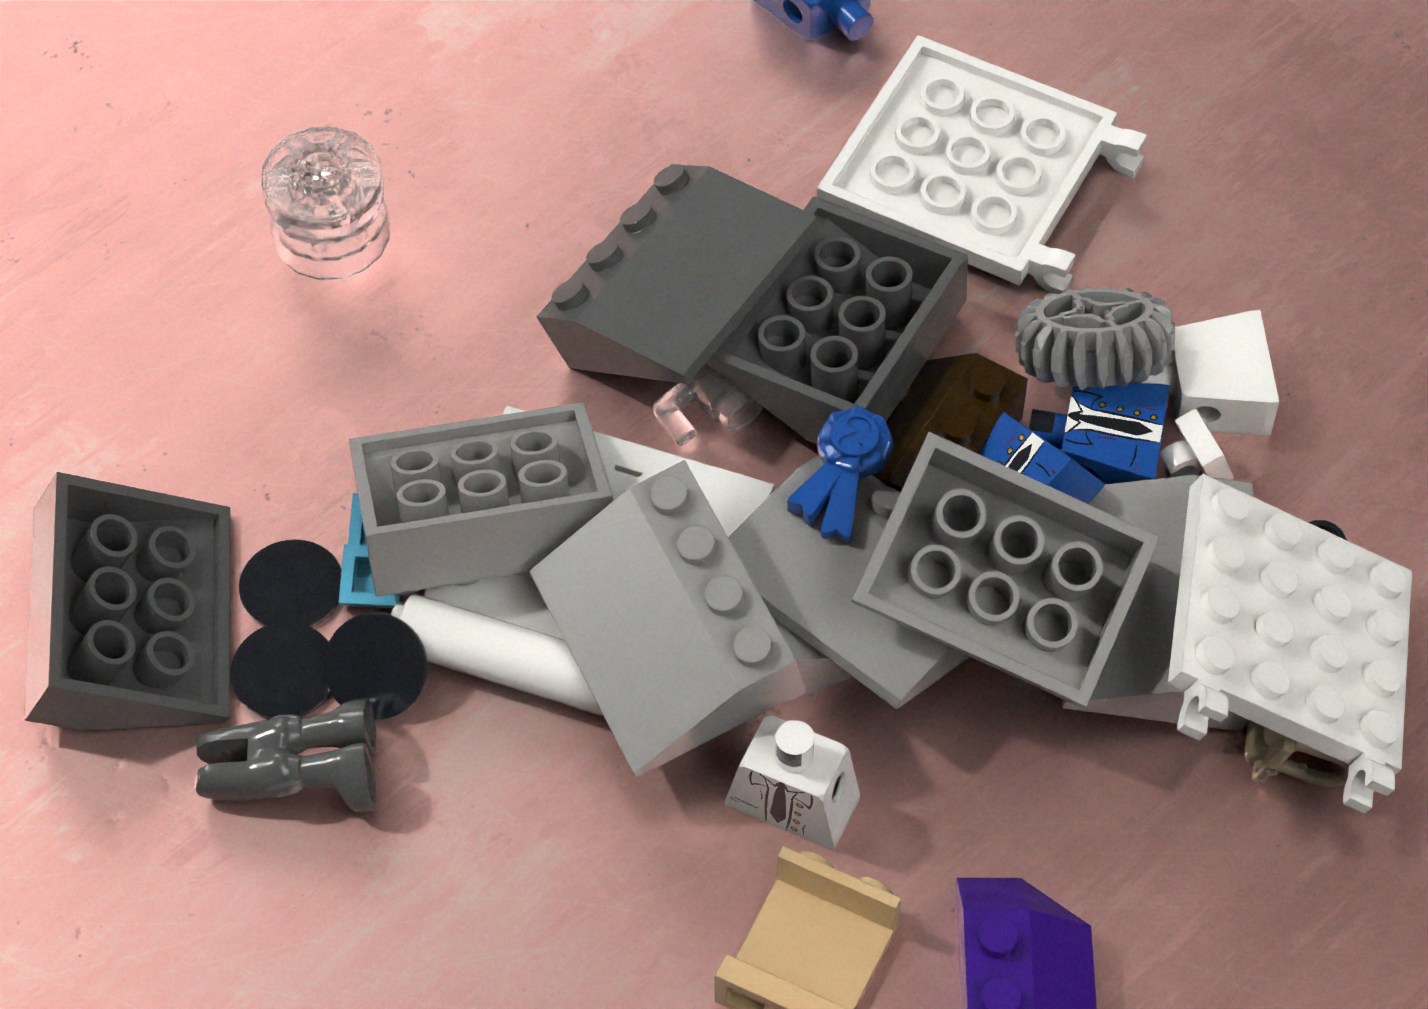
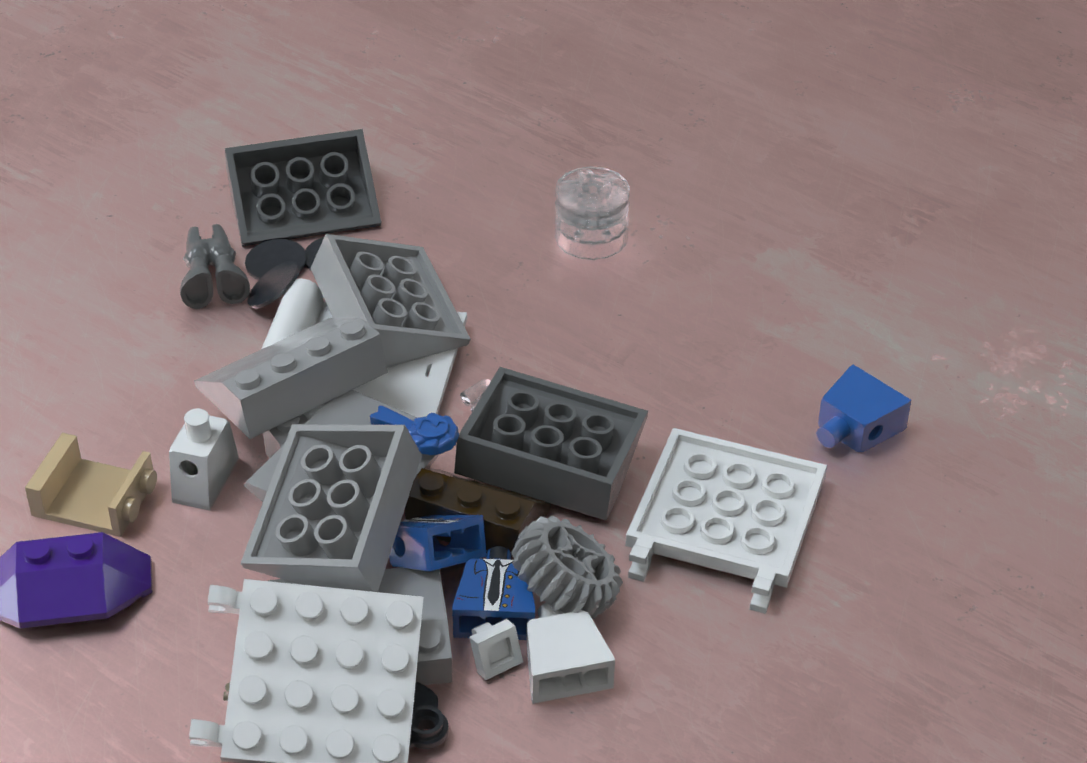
camera: 80 degrees right, 15 degrees down
dark grey slope [536,164,822,384] -> none

